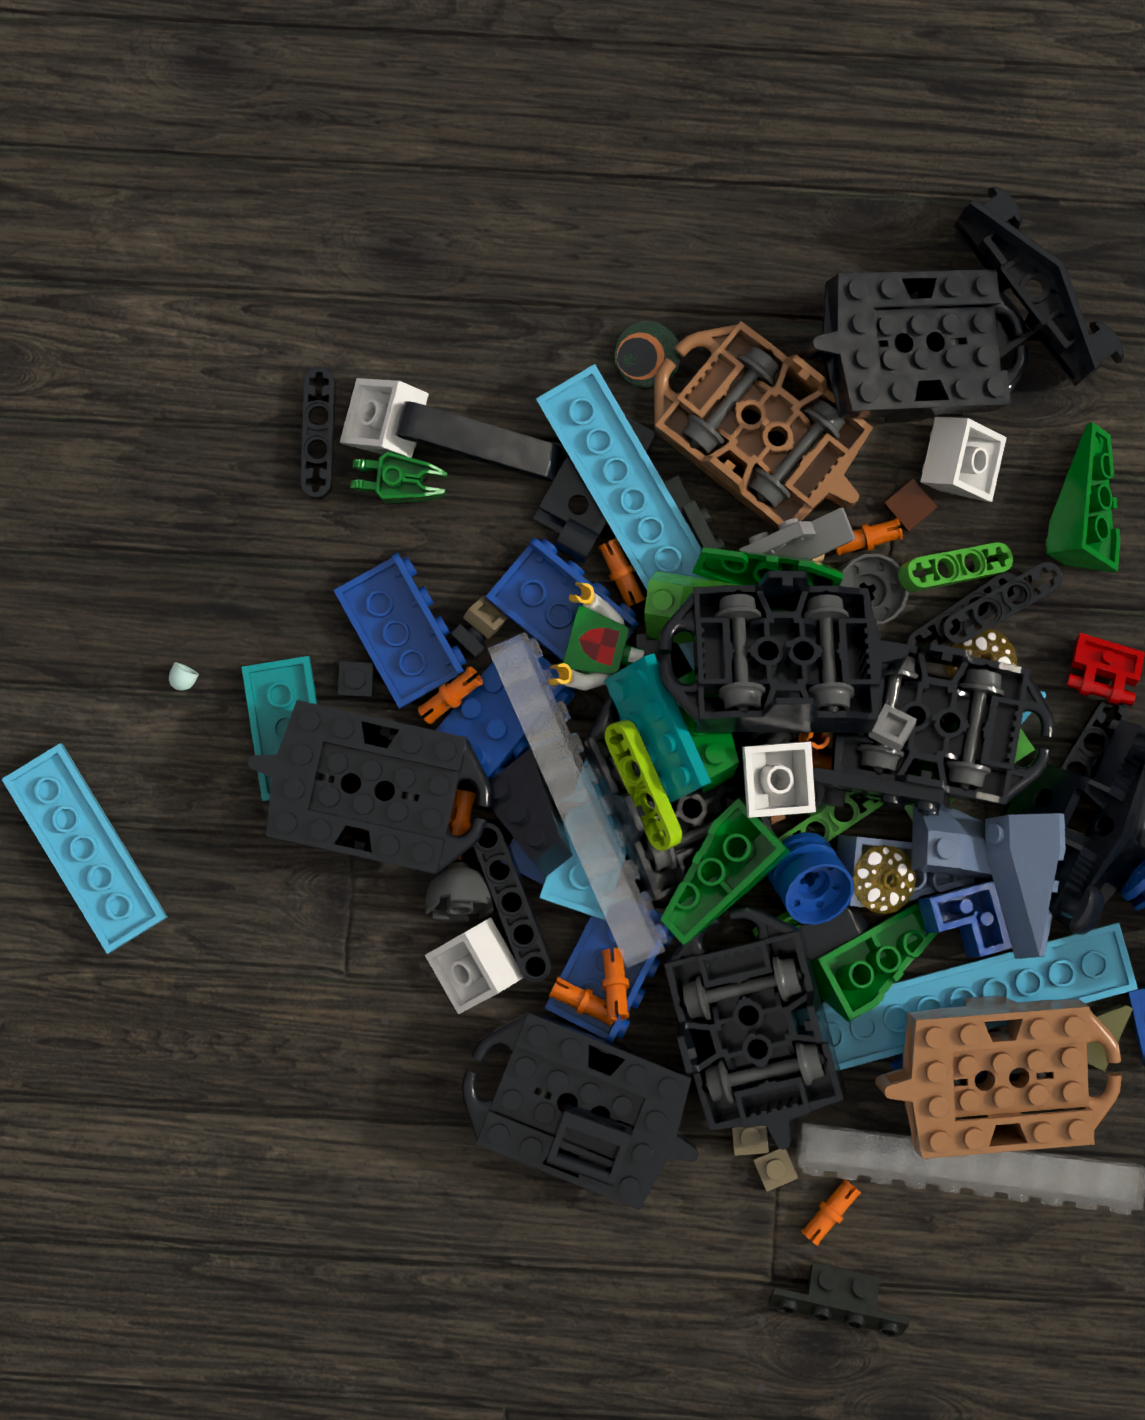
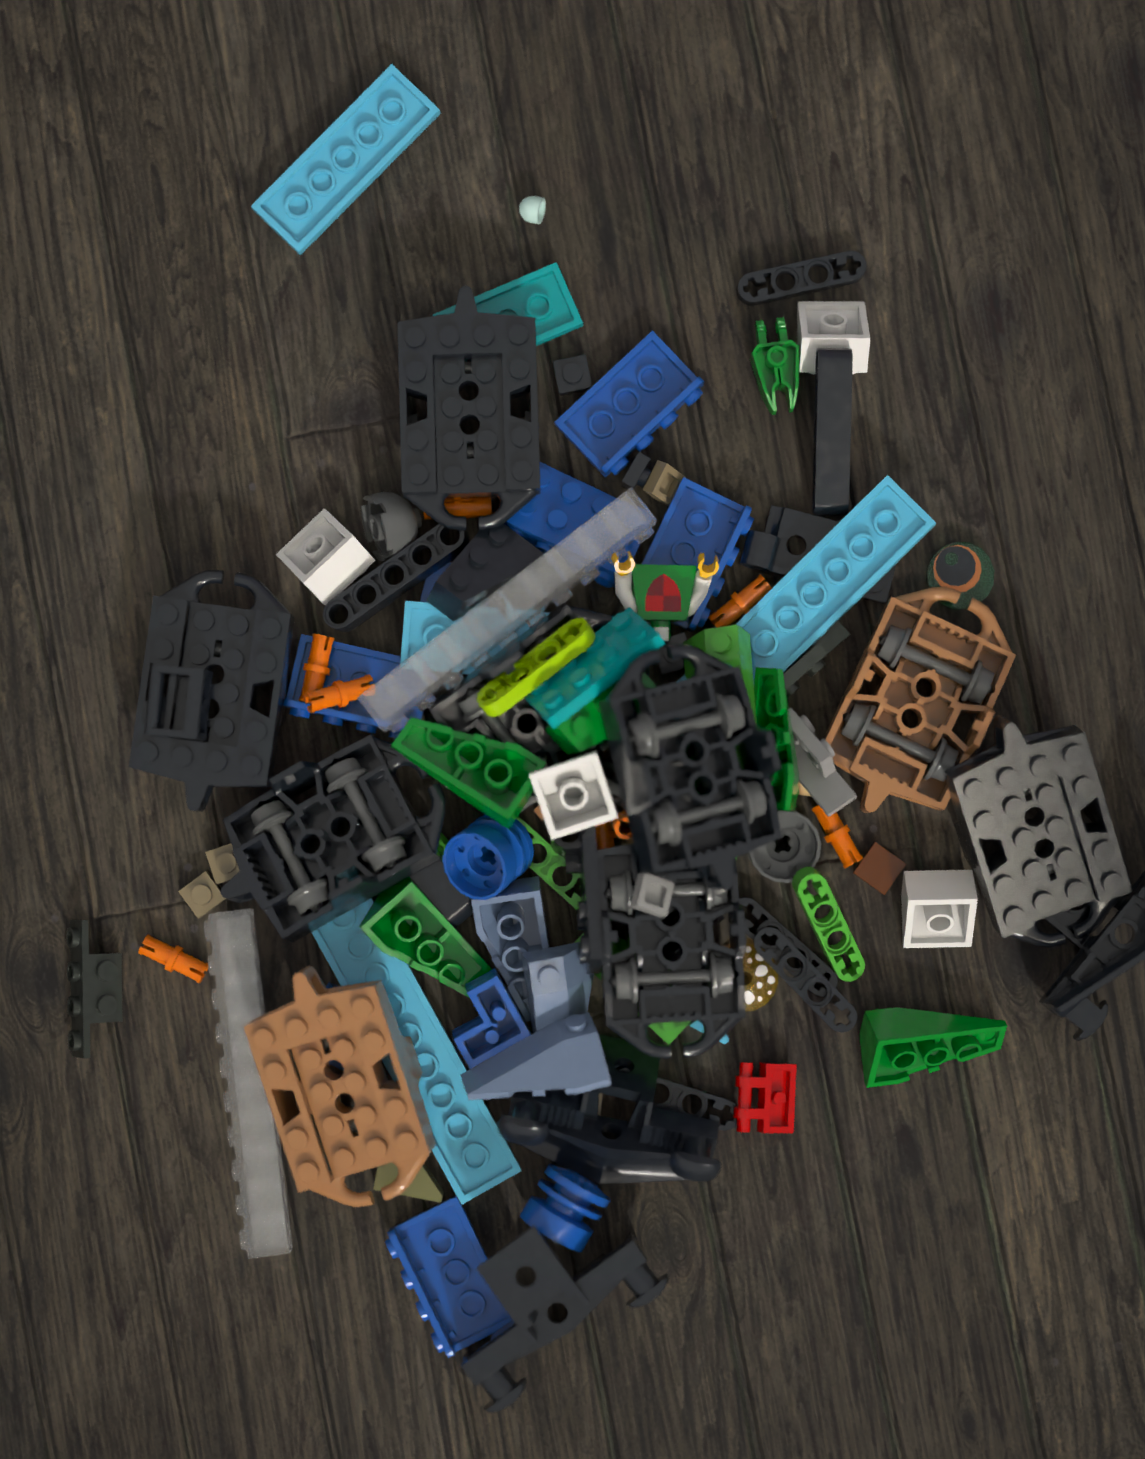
camera: 75 degrees right, 0 degrees up
orange pin [418,667,483,724] -> none
clear yellow dish [853,845,916,914] -> none

